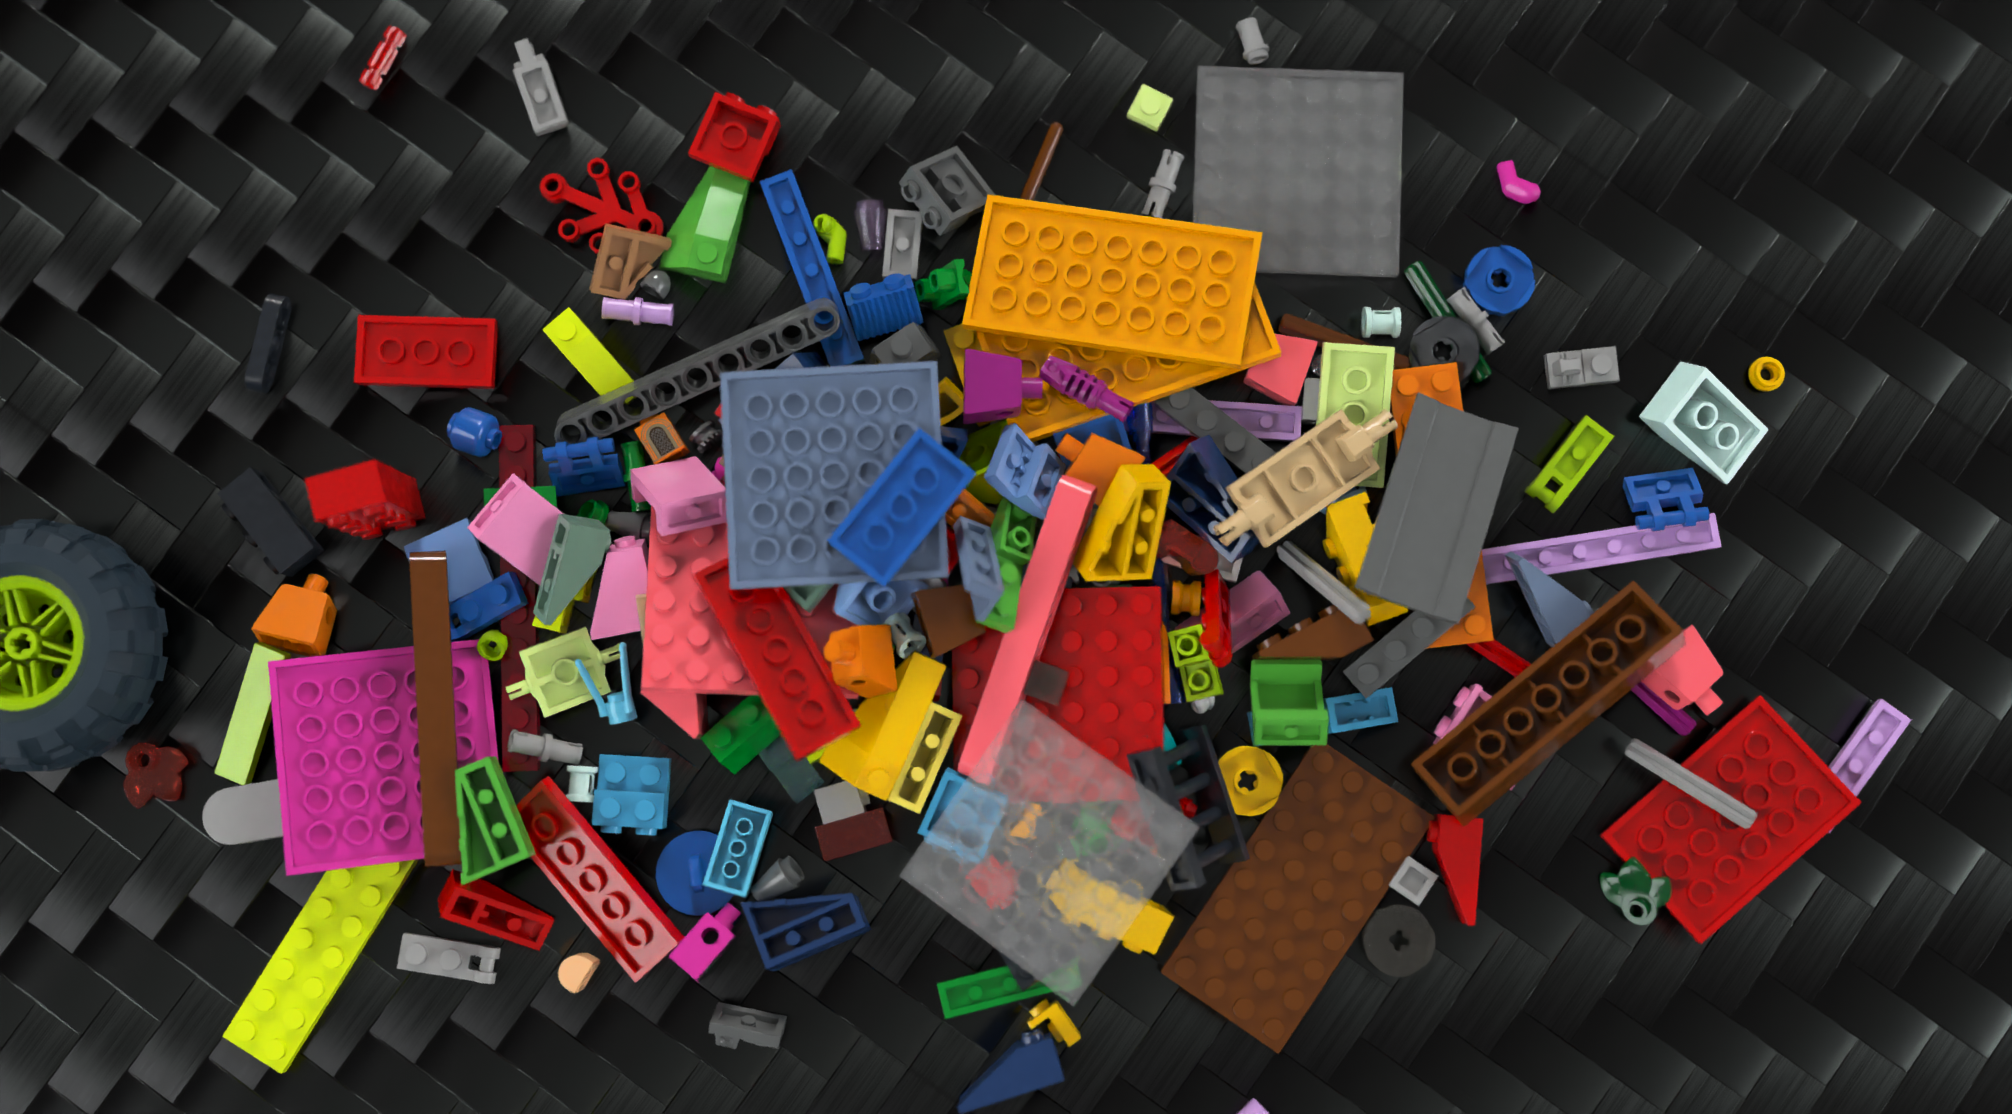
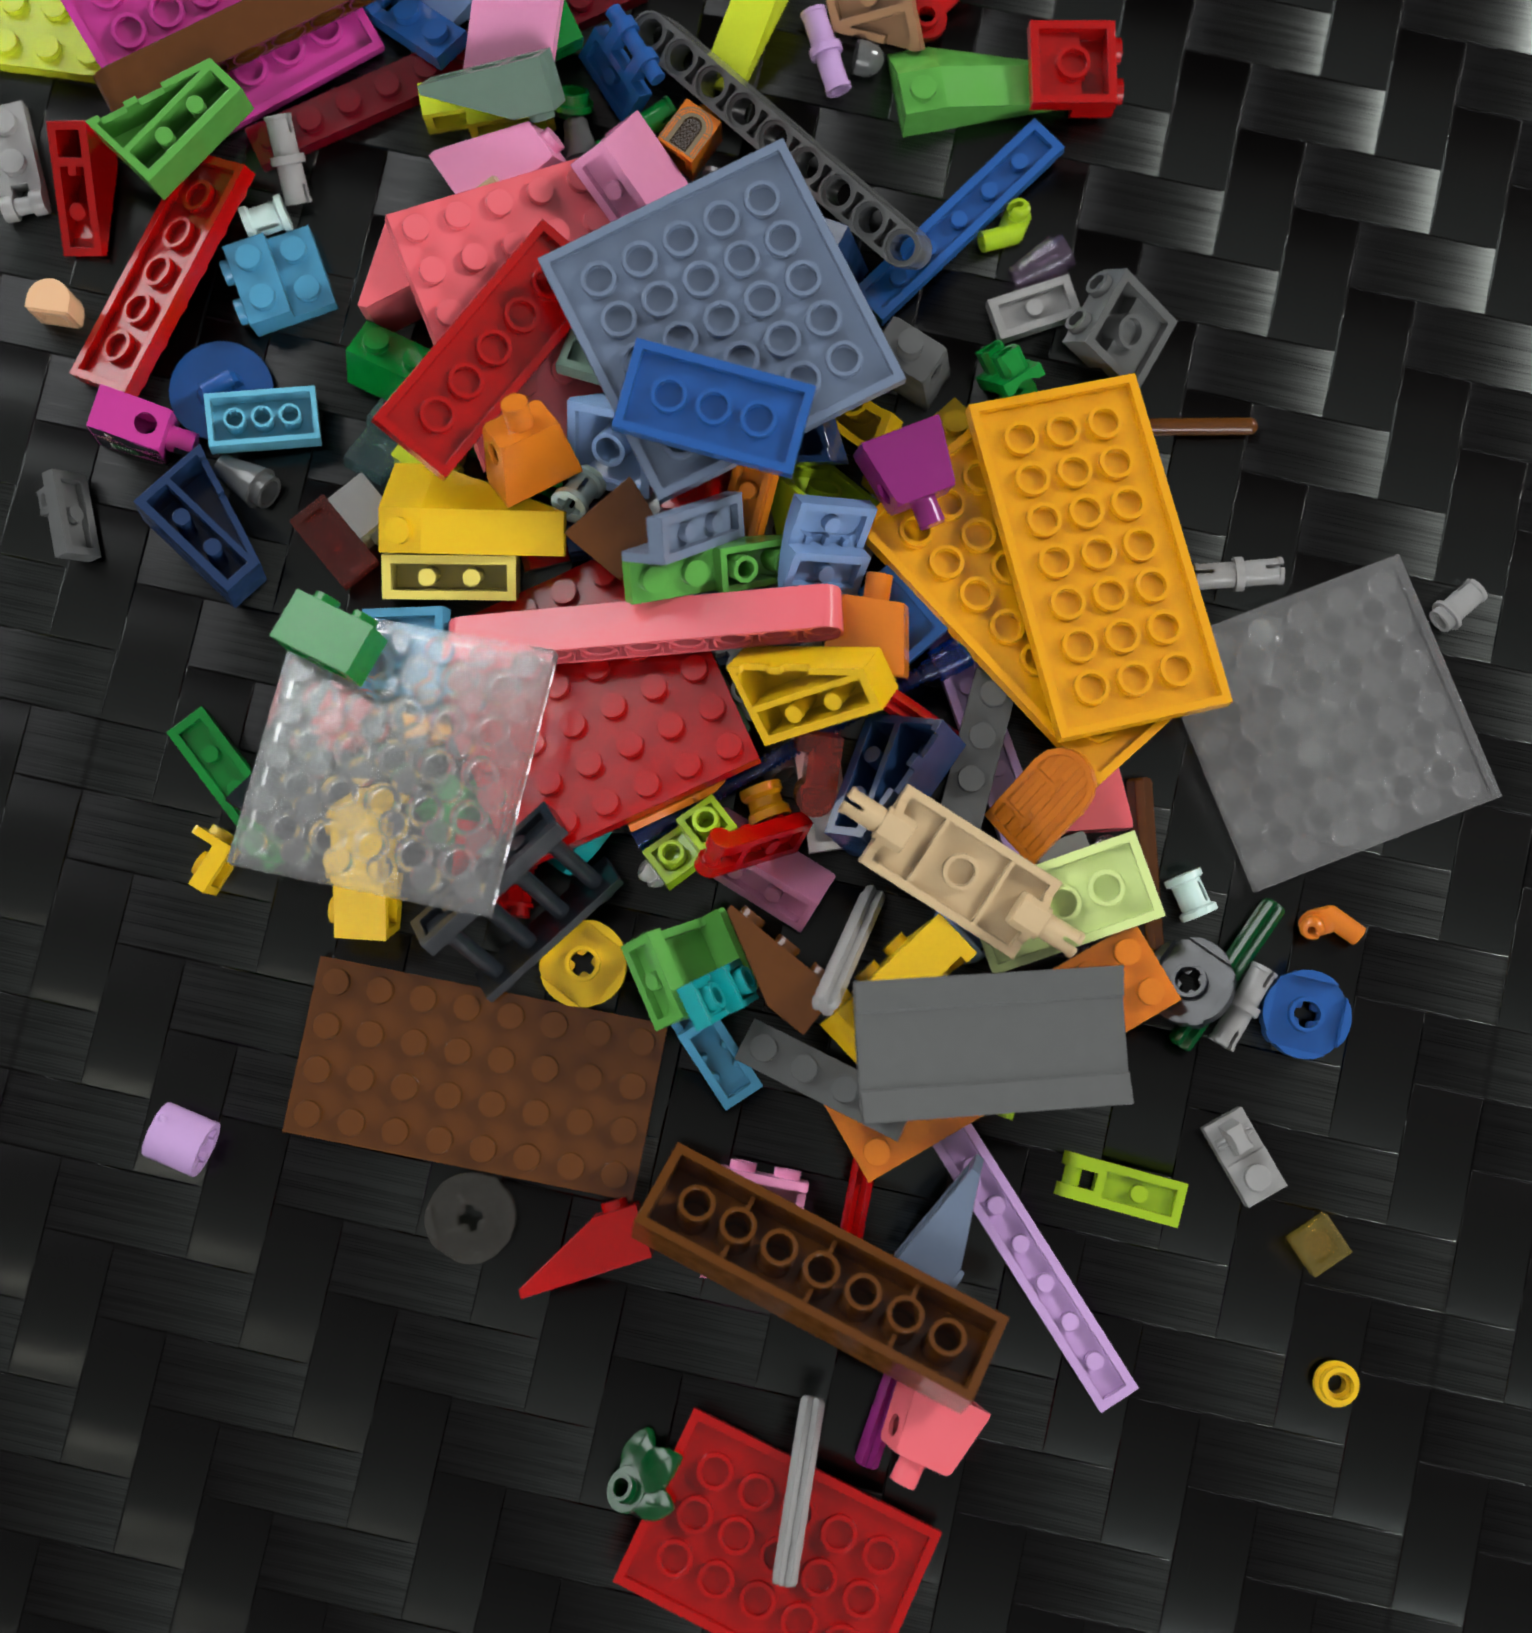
camera: 60 degrees right, 0 degrees up
lime hinge [477,630,508,661] -> none
yellowish green plate [505,626,620,718] -> none
medium azure plant [575,642,637,724] -> none
blue brick [844,273,924,341] -> none
dark blue slope [958,1027,1064,1114] -> none
clear smoke plate [1023,660,1071,706] -> none
magenta hinge [1039,356,1134,422] -> none
yellowish green plate [1127,84,1173,132] -> none
light grey plate [1388,856,1438,906] -> none
dark pink arm [1496,160,1540,204] -> none
blue plate [1622,468,1710,532] -> none
light aqua slope [1639,362,1769,484] -> none
none -> brick [269,588,388,687]
none -> teal slope [676,958,759,1032]
none -> orange window [984,747,1097,864]
none -> clear yellow plate [1286,1212,1352,1277]
none -> orange arm [1298,905,1366,945]

